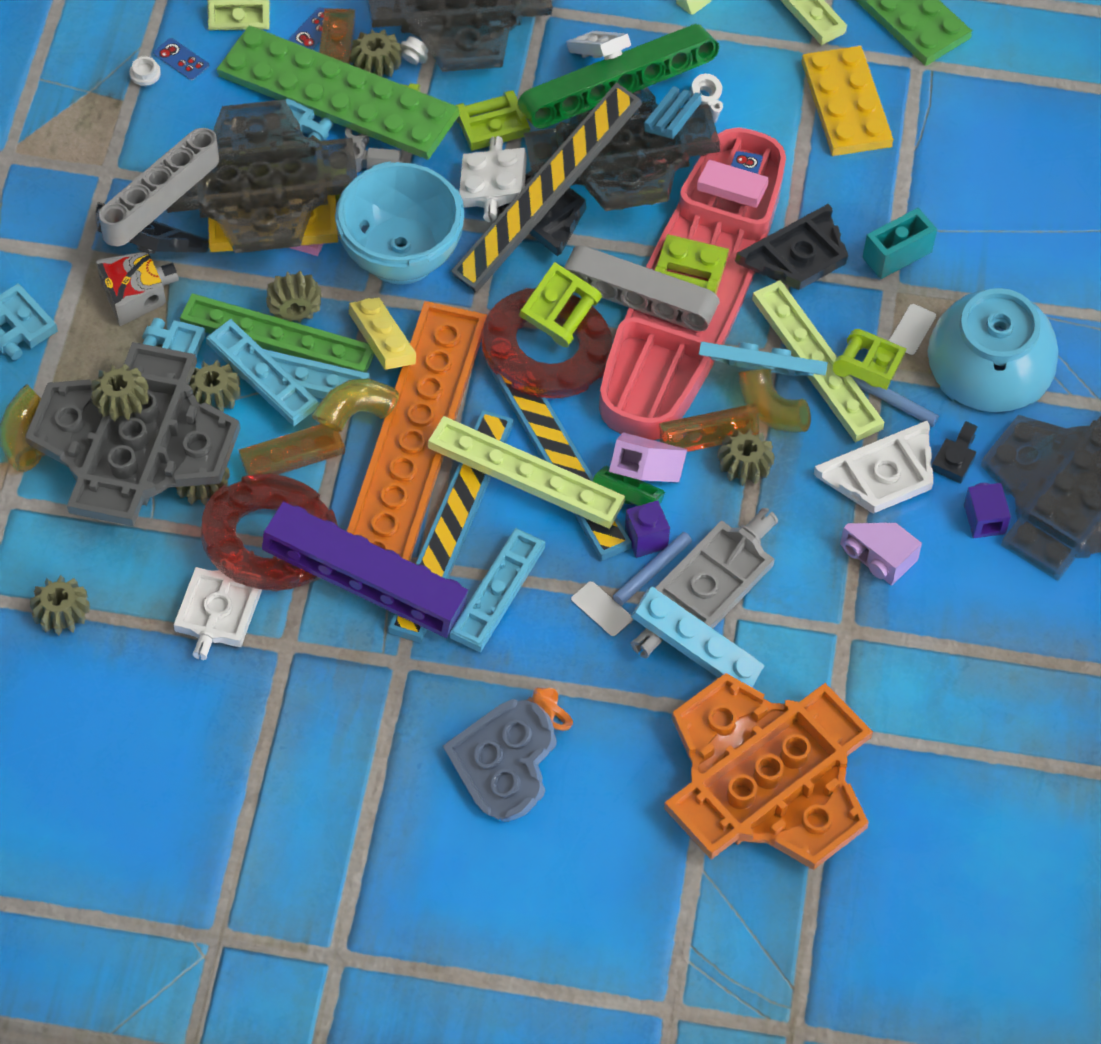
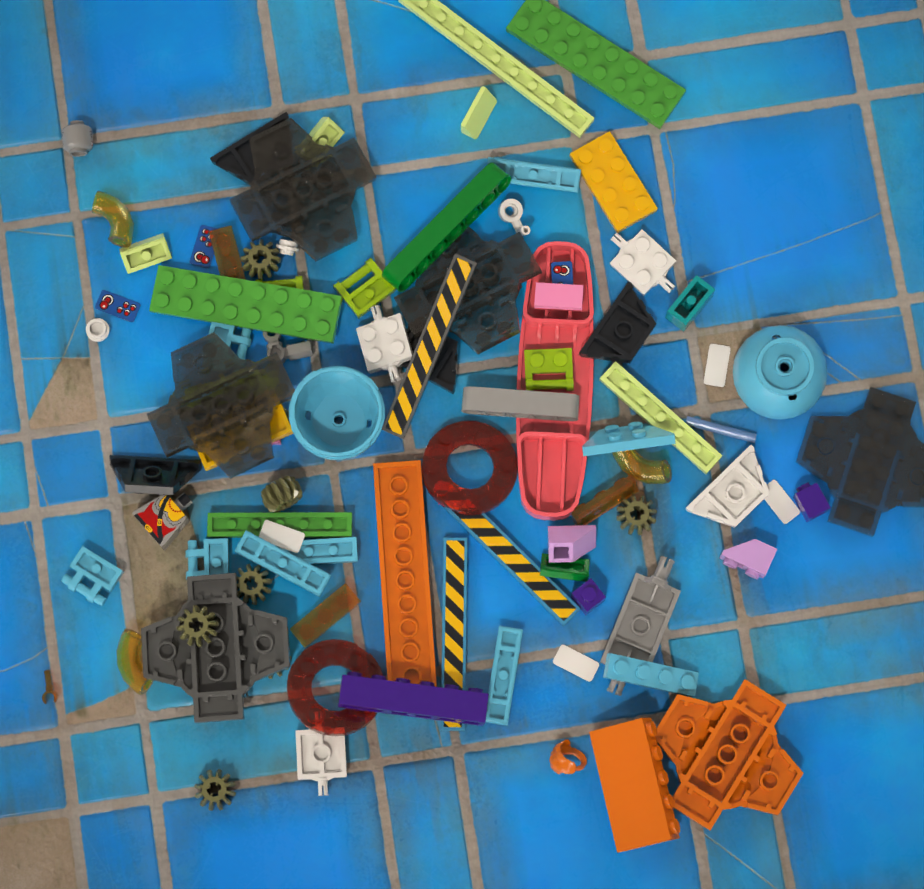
camera: 15 degrees left, 20 degrees up
light grey beam [99,128,219,246] -> none
clear yellow cylinder [312,378,399,432] -> none
light yellow plate [349,297,416,370] -> none
yellowish green plate [428,416,625,529] -> none
sand blue plate [443,699,557,822] -> none
lime plate [519,262,602,347] -> none
white plate [566,31,631,60] -> none
medium blue bar [613,532,692,606] -> none
dark azure tile [644,87,701,139] -> none
lime plate [832,329,907,390] -> none
black plate [931,421,978,484] -> none
none -> white sticker [259,520,305,553]
none -> medium azure plate [487,157,581,193]
none -> orange brick [589,717,680,853]
none -> white plate [610,230,676,296]
none -> white sticker [764,480,800,524]

